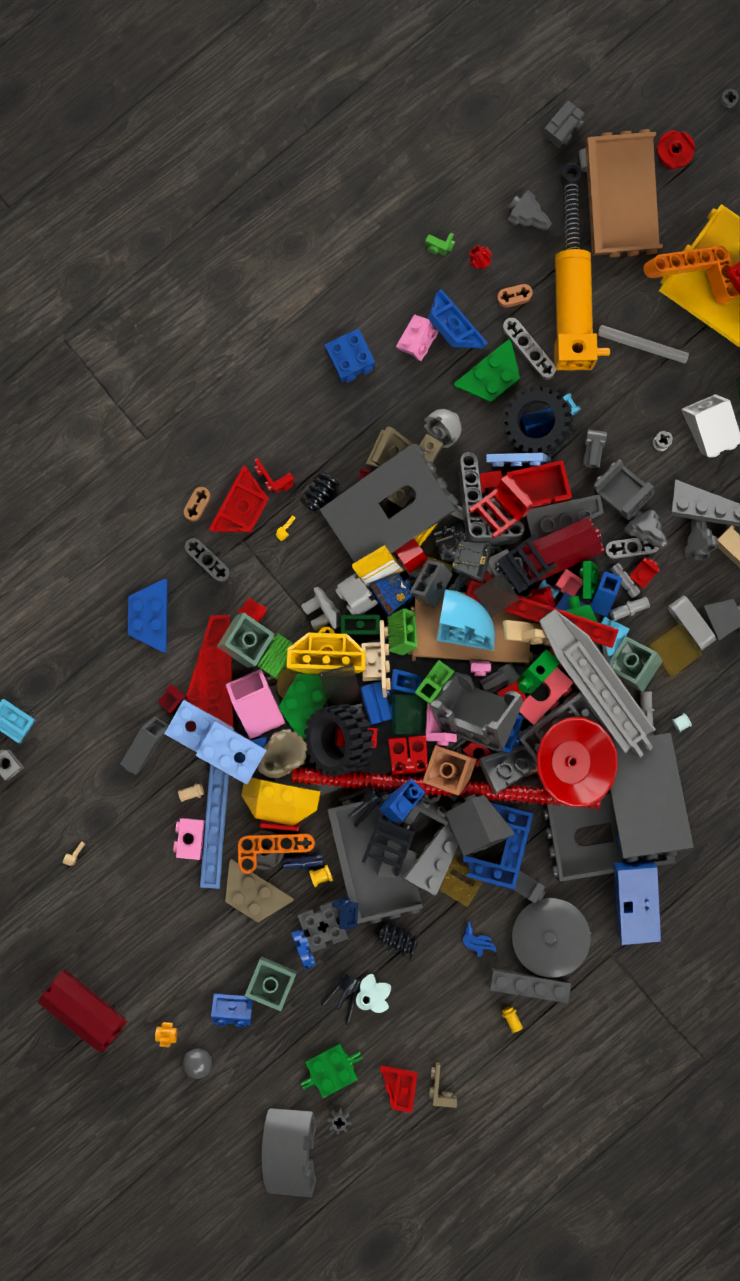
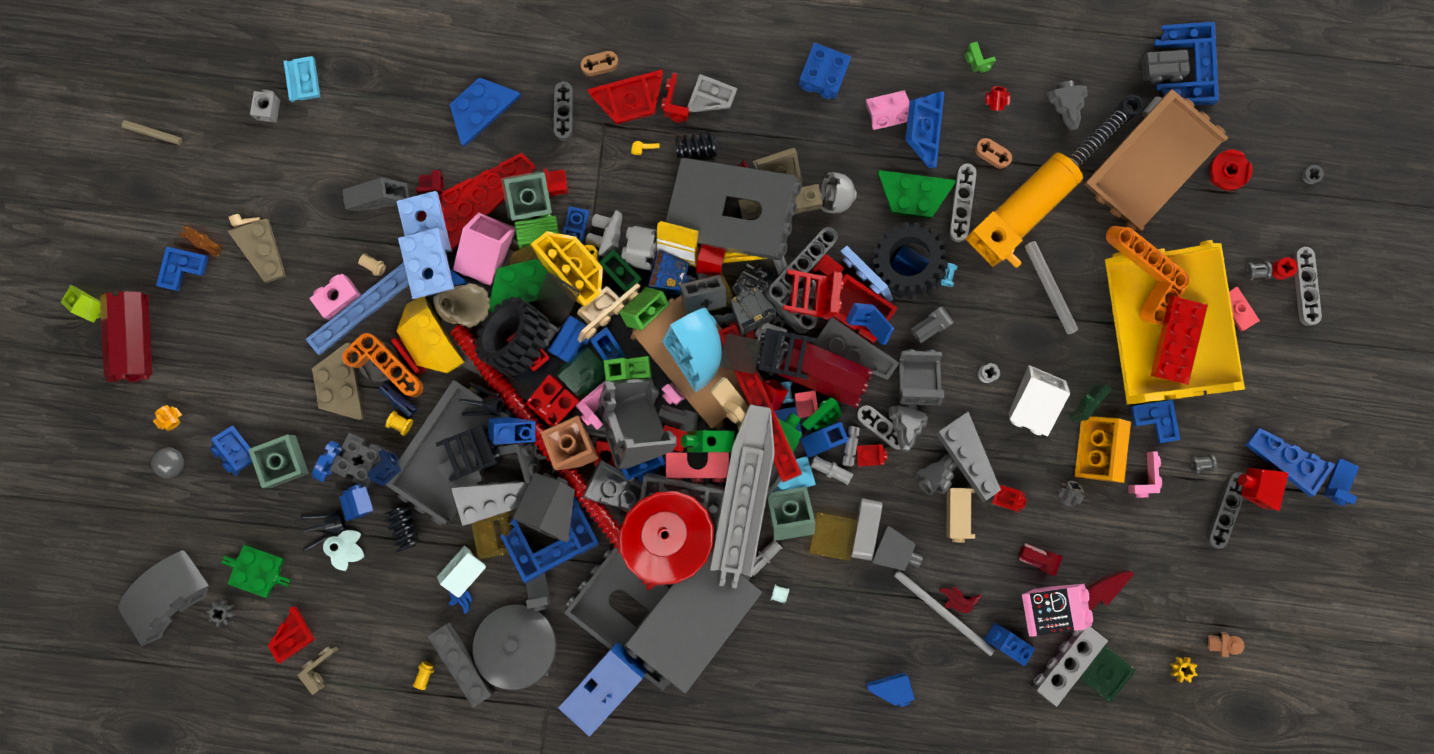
camera: 45 degrees right, 0 degrees up
none -> lime slope [61,285,101,323]
none -> blue plate [156,247,209,291]
none -> clear orange pin [180,225,223,257]
none -> dark tan wing [228,219,286,283]
none -> blue brick [339,484,374,521]
none -> light aqua panel [437,546,486,597]
none -> blue slope [563,206,590,243]
none -> light grey wing [687,74,738,113]
none -> blue bracket [846,303,894,345]
none -> blue wedge [1154,22,1219,105]

